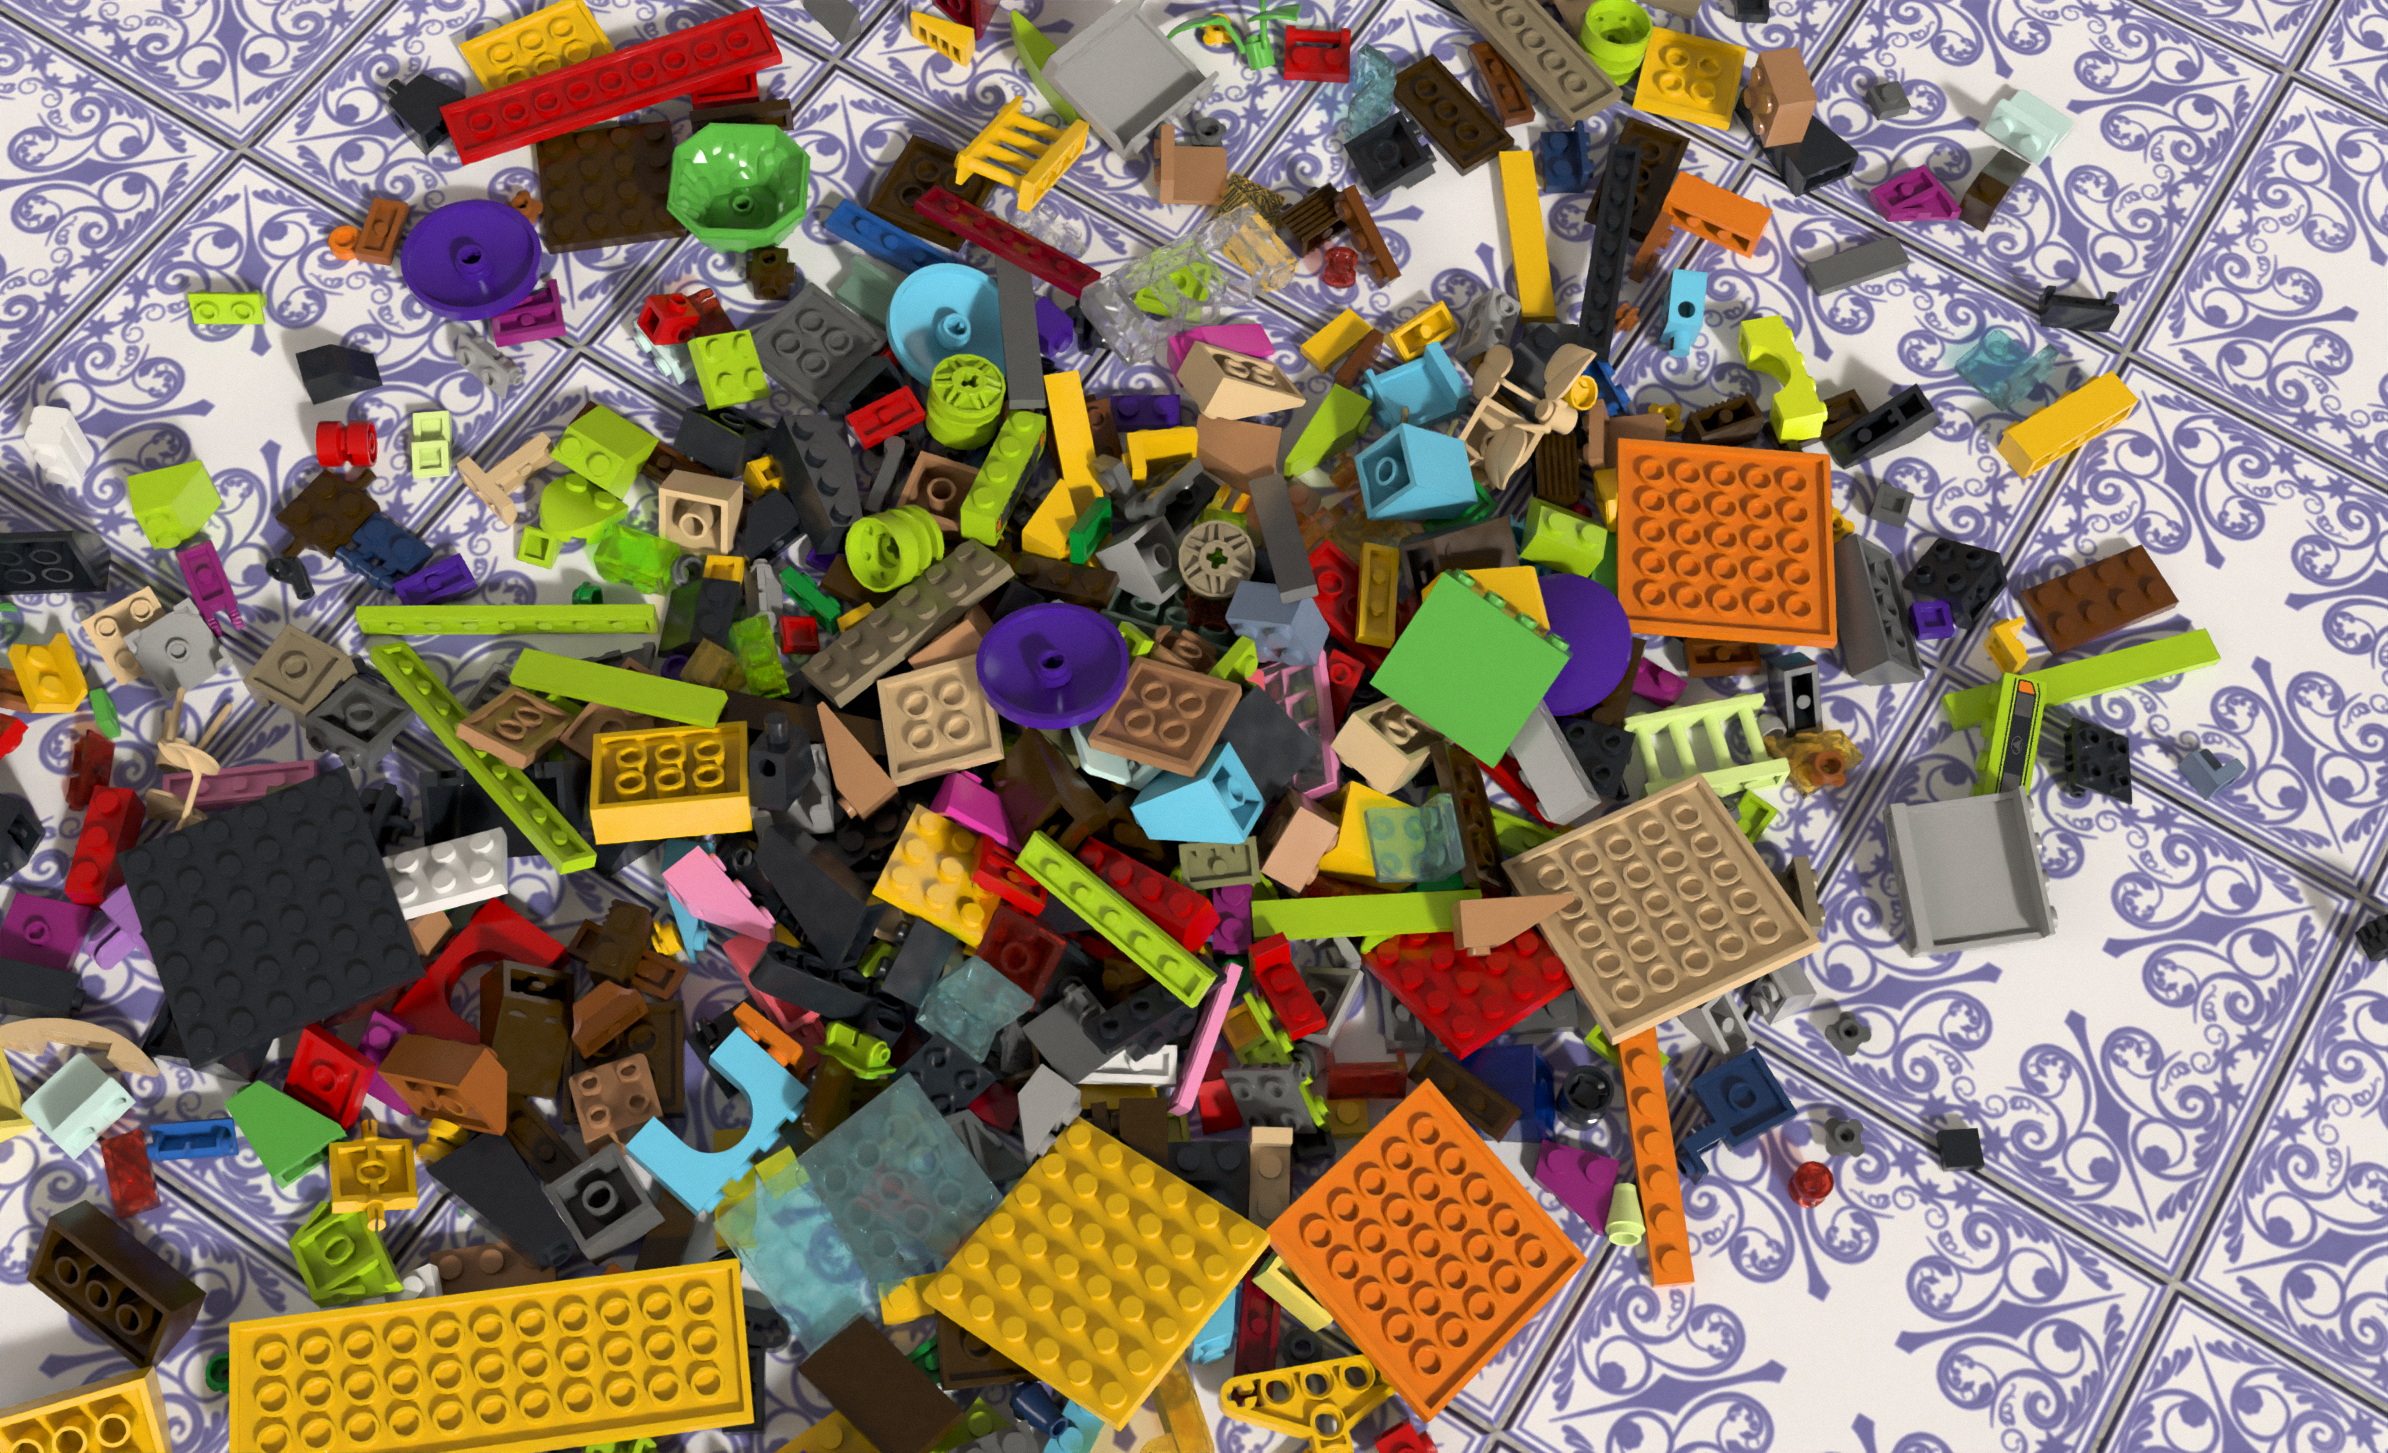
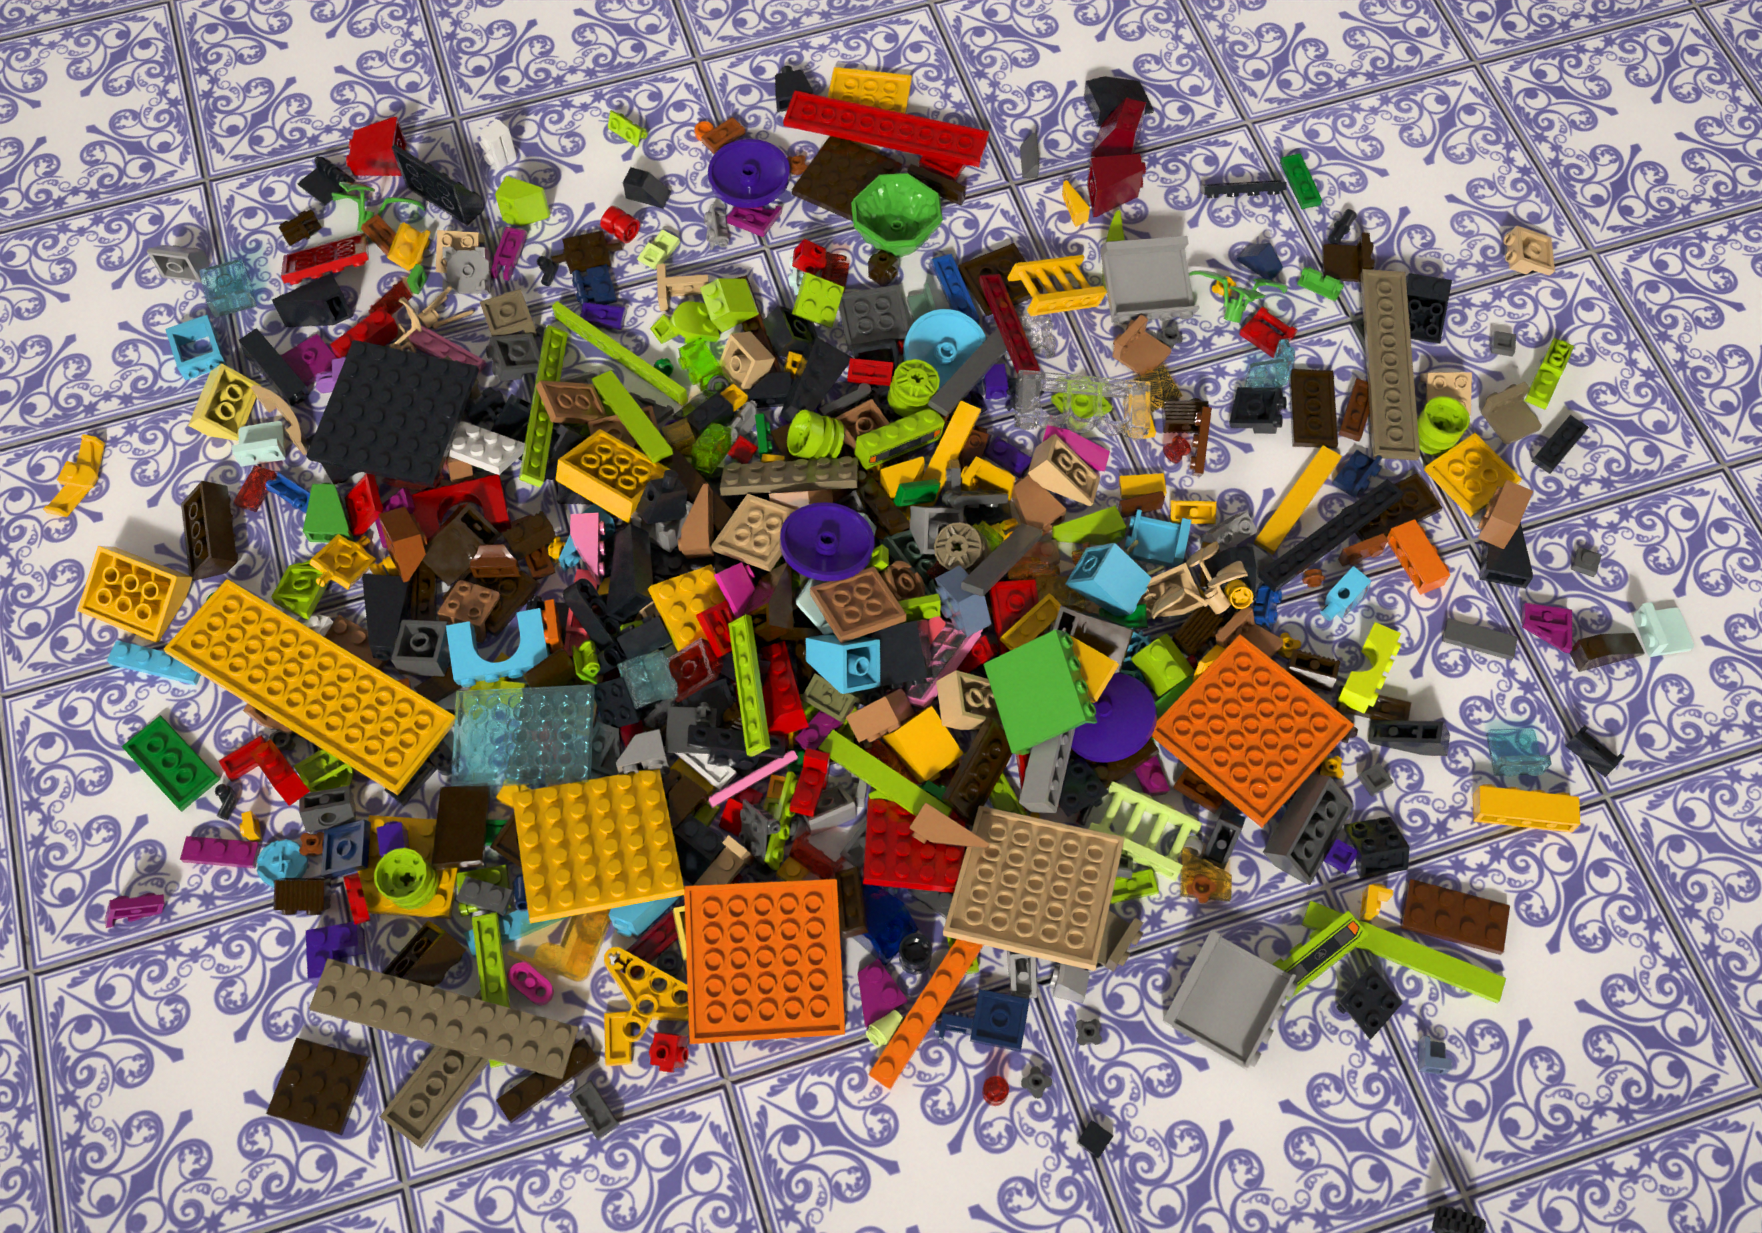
camera: 45 degrees right, 0 degrees up
clear light blue bracket [1364,793,1466,883] -> none

